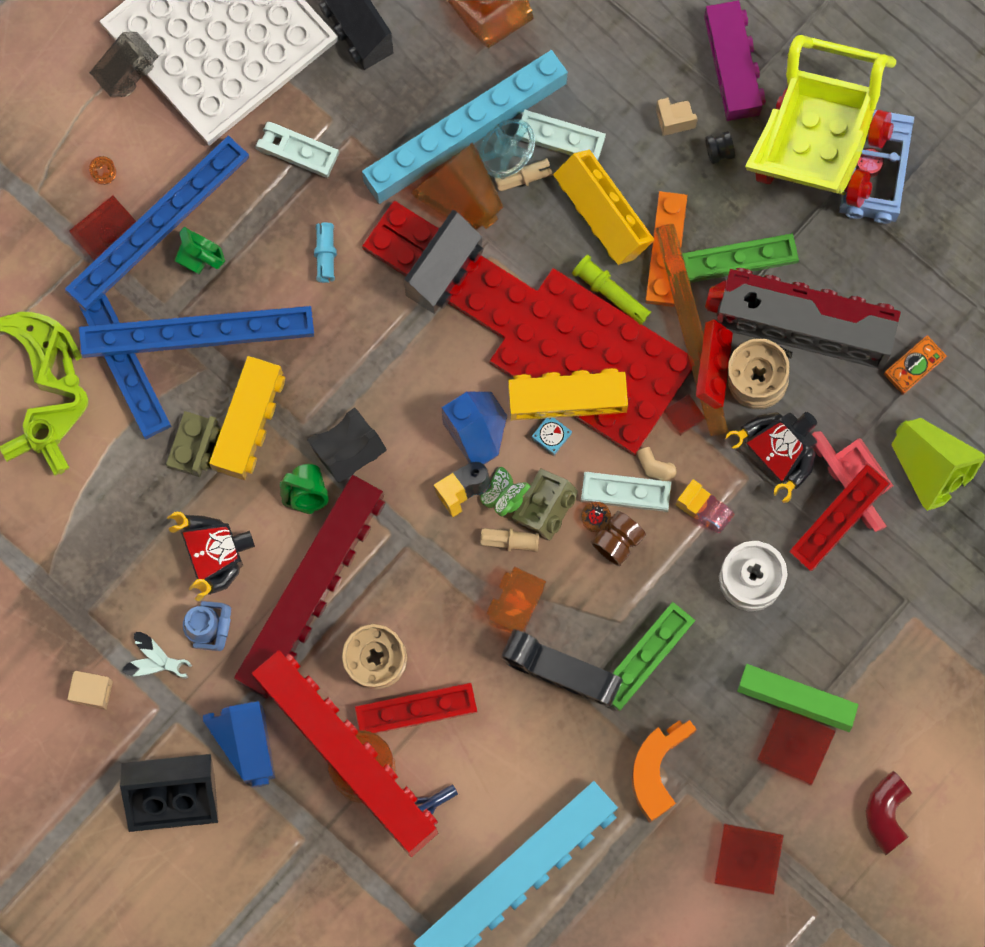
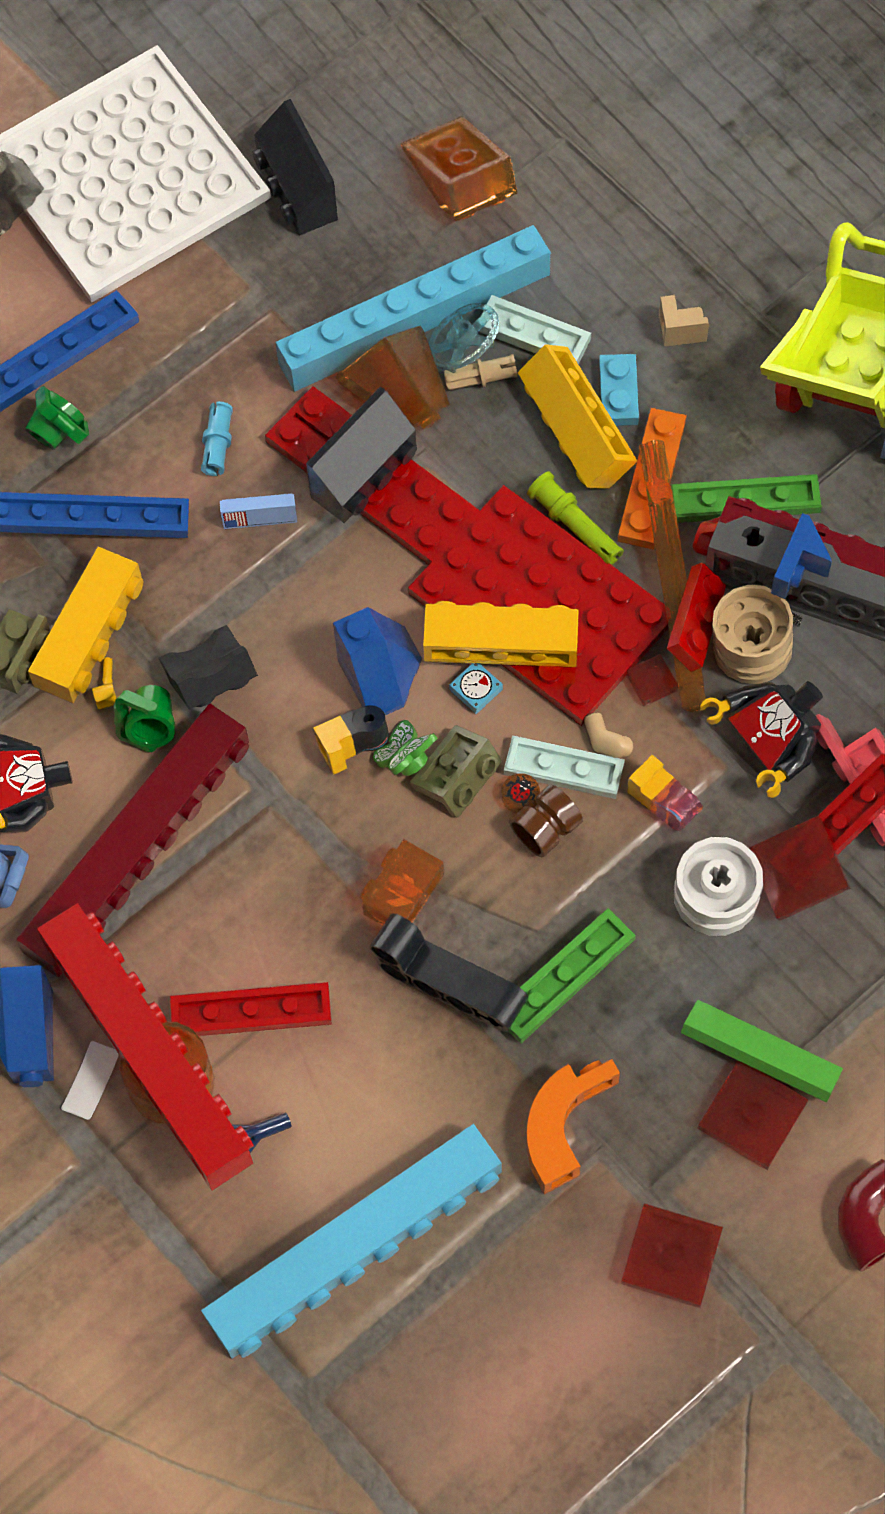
camera: 10 degrees right, 10 degrees down
light aqua plate [255,122,339,178] -> none
tan wheel [342,624,407,690] -> none
tan axle [480,528,539,552] -> none
magenta brick [704,0,766,121] -> none
black wheel [705,131,735,164] -> none
none -> white sticker [61,1041,119,1120]
none -> yellow hand [92,657,117,709]
none -> light blue tile [220,494,297,529]
none -> medium azure plate [599,354,639,426]
none -> clear red plate [749,816,851,921]
none -> blue slope [771,513,832,599]

